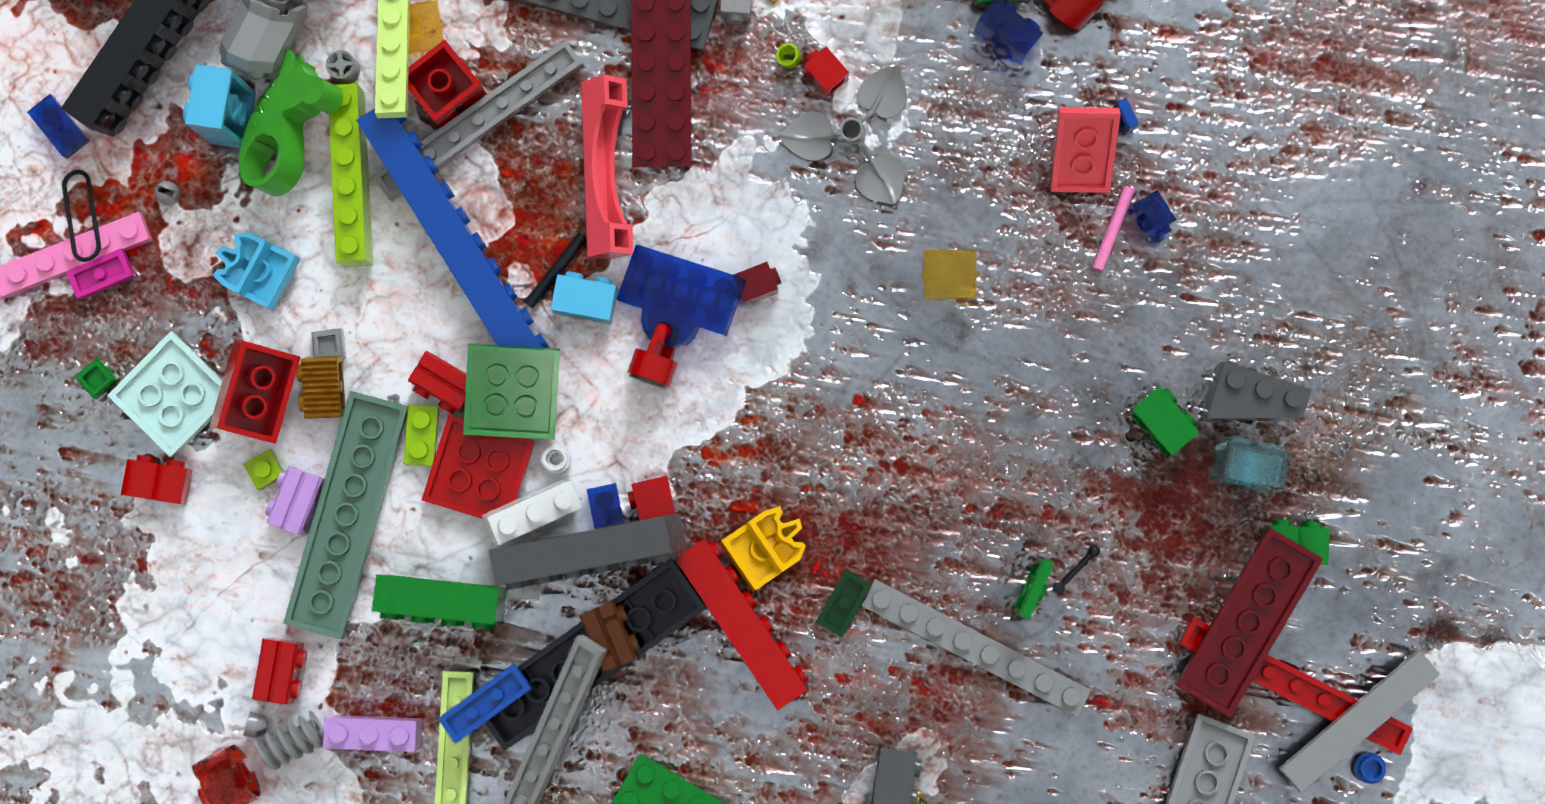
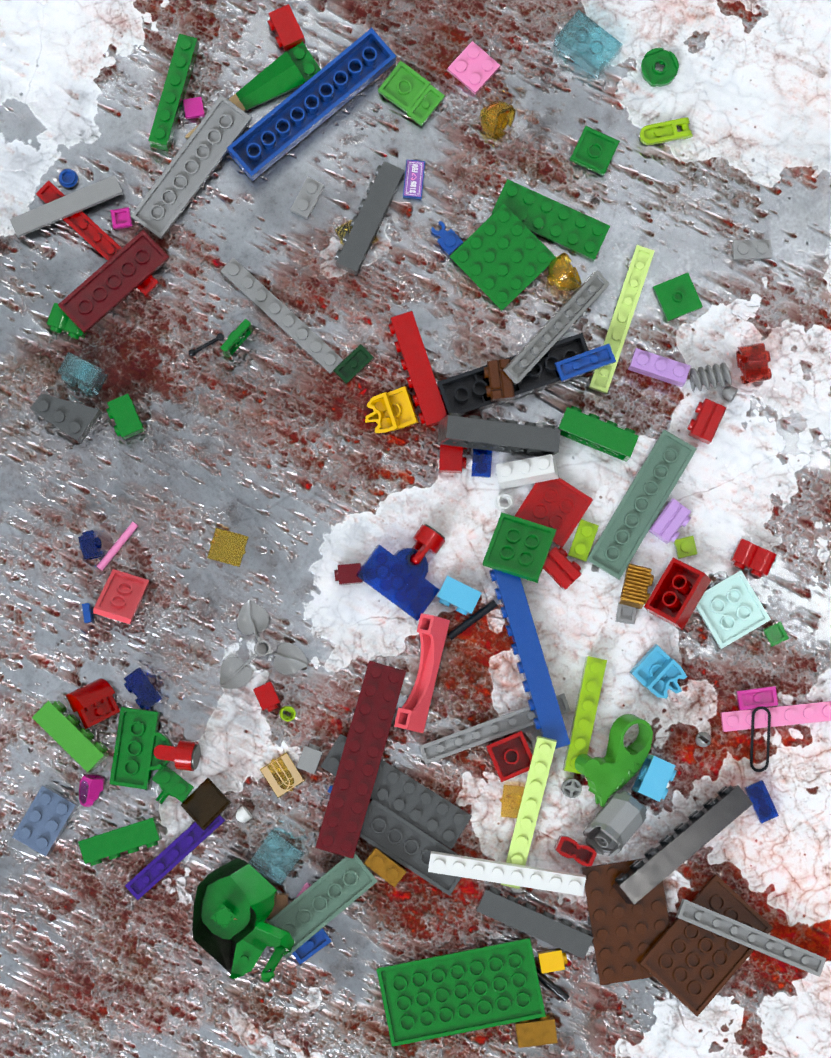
camera: 170 degrees left, 0 degrees up
none -> dark pink tile [110,207,133,230]

